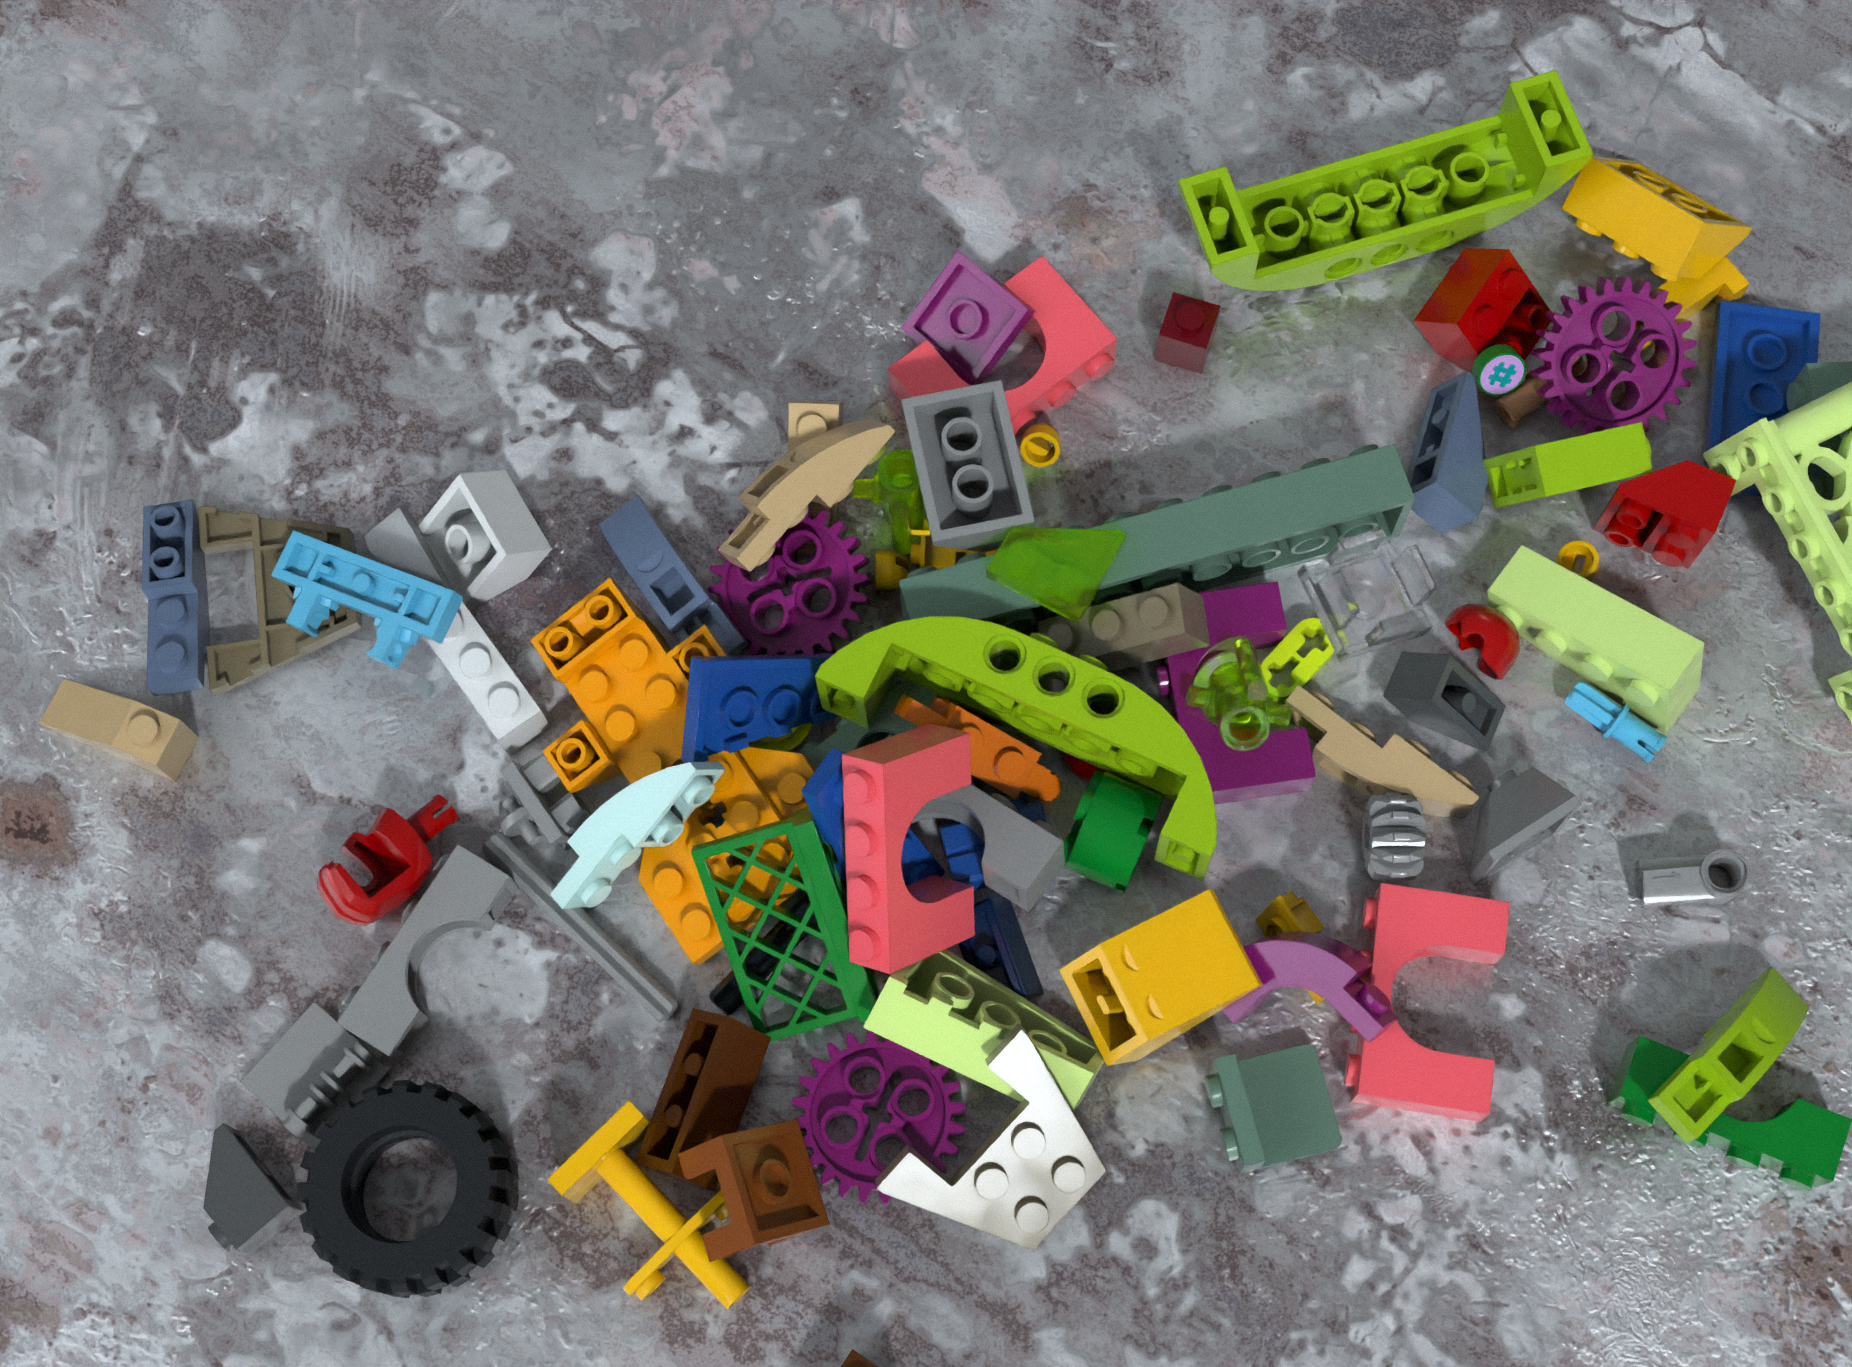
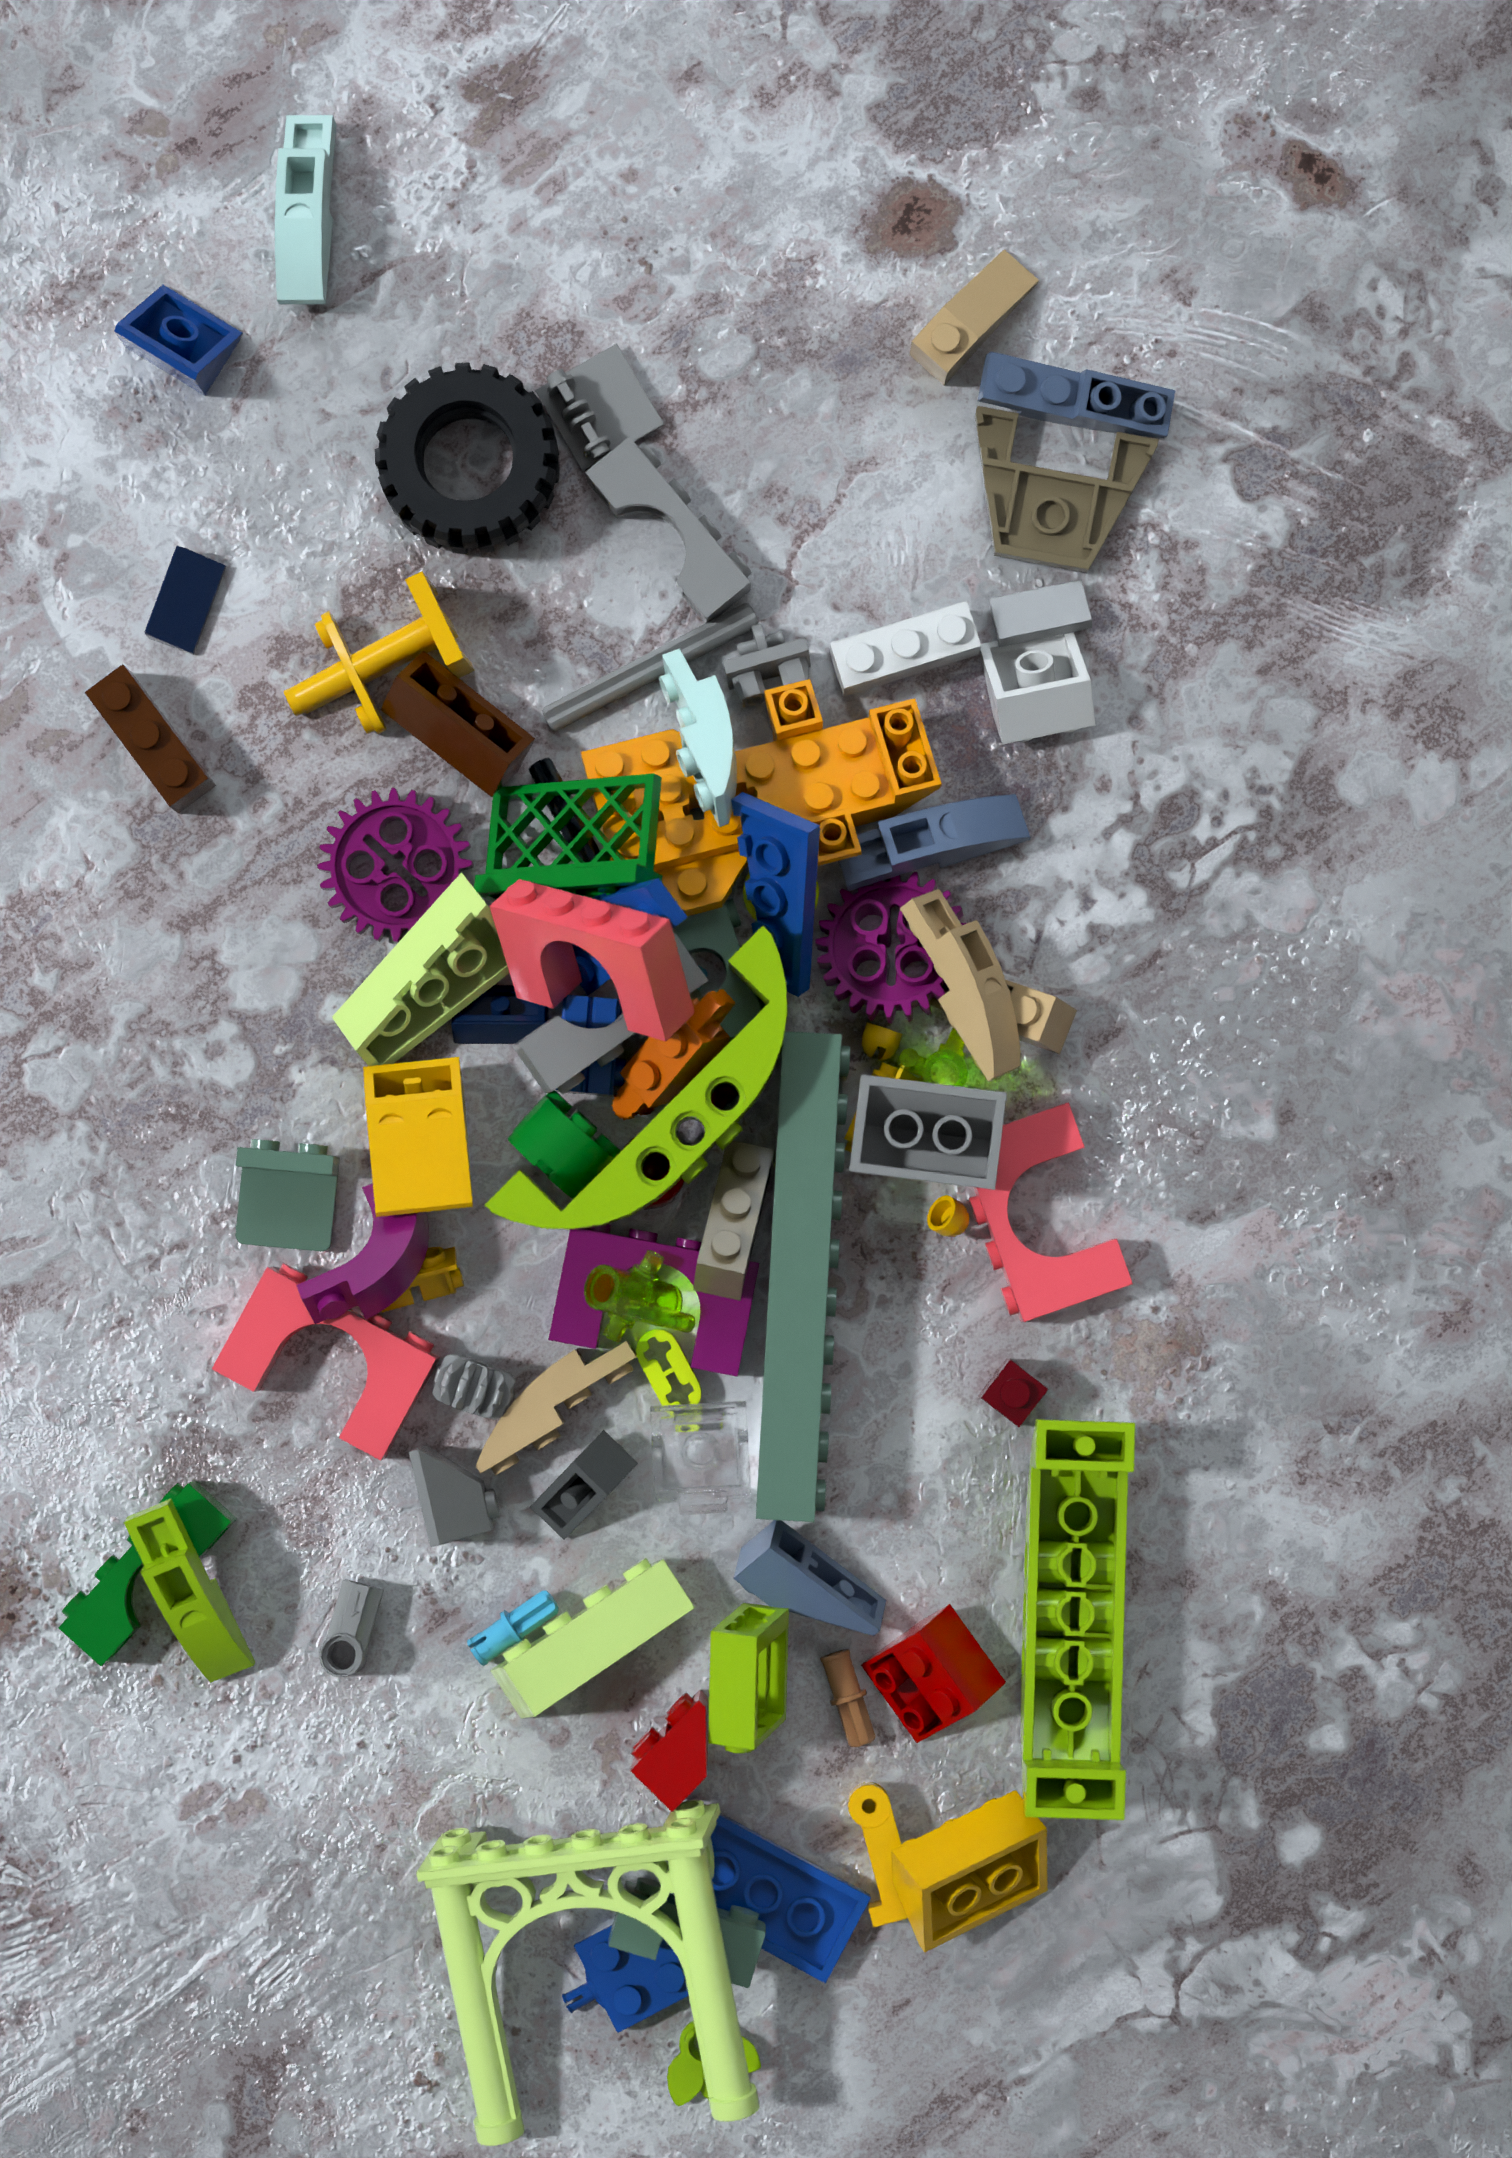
camera: 105 degrees right, 15 degrees up
dark grey slope [203,1123,302,1255] -> none
medium azure hinge [271,530,464,669] -> none
red piece [317,794,458,926] -> none
dark orange panel [678,1119,830,1262] -> none
wing [875,1023,1107,1250] -> none
magenta tile [900,250,1035,386] -> none
clear neon green wing [986,527,1127,624] -> none
red hair [1445,604,1520,680] -> none
tile [1472,344,1526,396] -> none
magenta gear [1531,275,1697,435] -> none
yellow hinge [1557,541,1599,581] -> none

